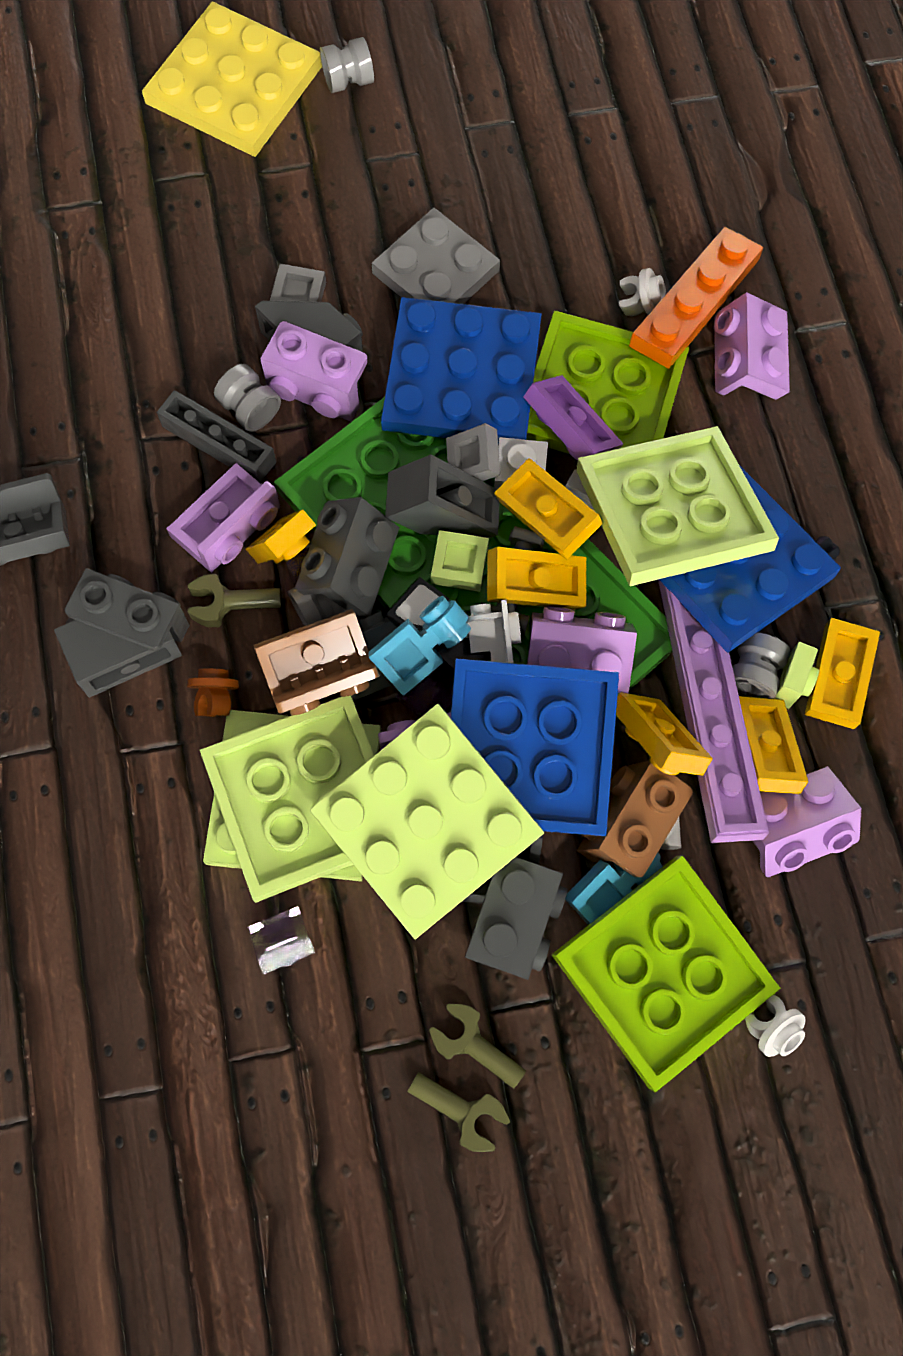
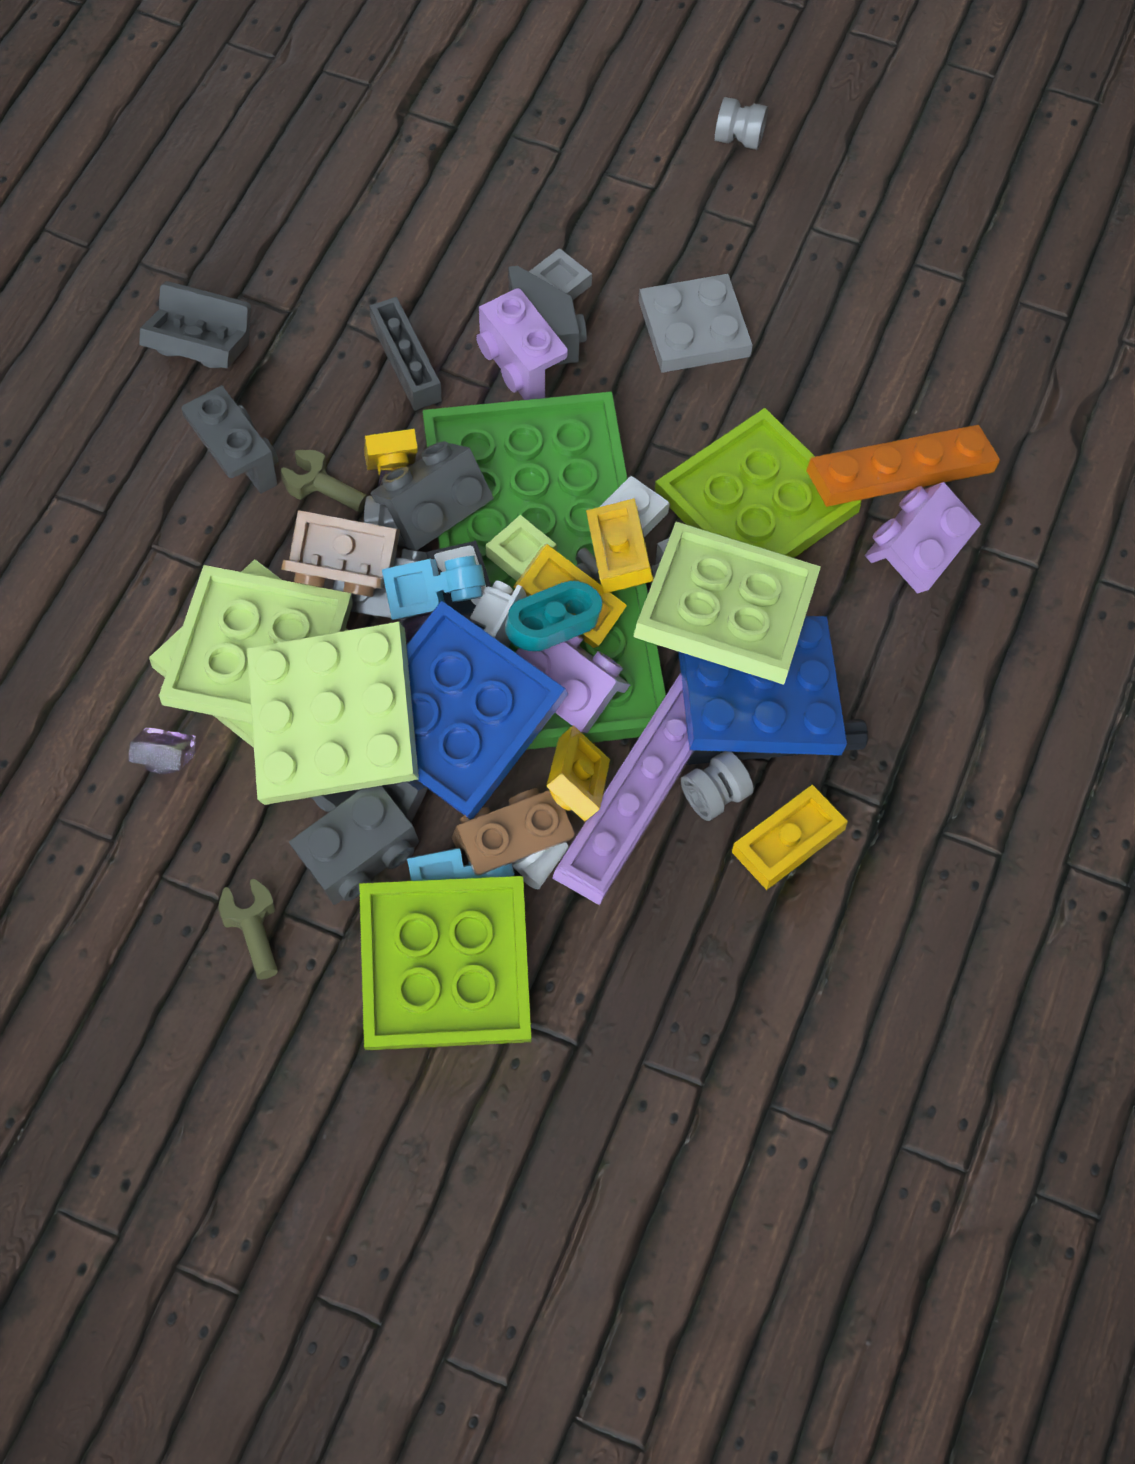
camera: 35 degrees right, 10 degrees down
dark grey slope [54,618,182,698] -> none
light yellow plate [142,1,322,157] -> none
lavender bracket [166,463,280,573] -> none
dark orange plate [187,668,239,717] -> none
light grey wheel [214,364,281,432] -> none
blue plate [381,297,542,444] -> none
dark grey slope [385,454,499,538] -> none
olive bar [407,1072,510,1152] -> none
light grey plate [446,423,500,481] -> none
medium lavender plate [523,375,623,460] -> none
white plate [619,268,666,316] -> none
yellow plate [739,696,809,794] -> none
white plate [745,995,806,1057] -> none
lavender bracket [753,766,861,877] -> none
yellowish green plate [774,642,820,709] -> none
none -> teal plate [505,581,602,651]

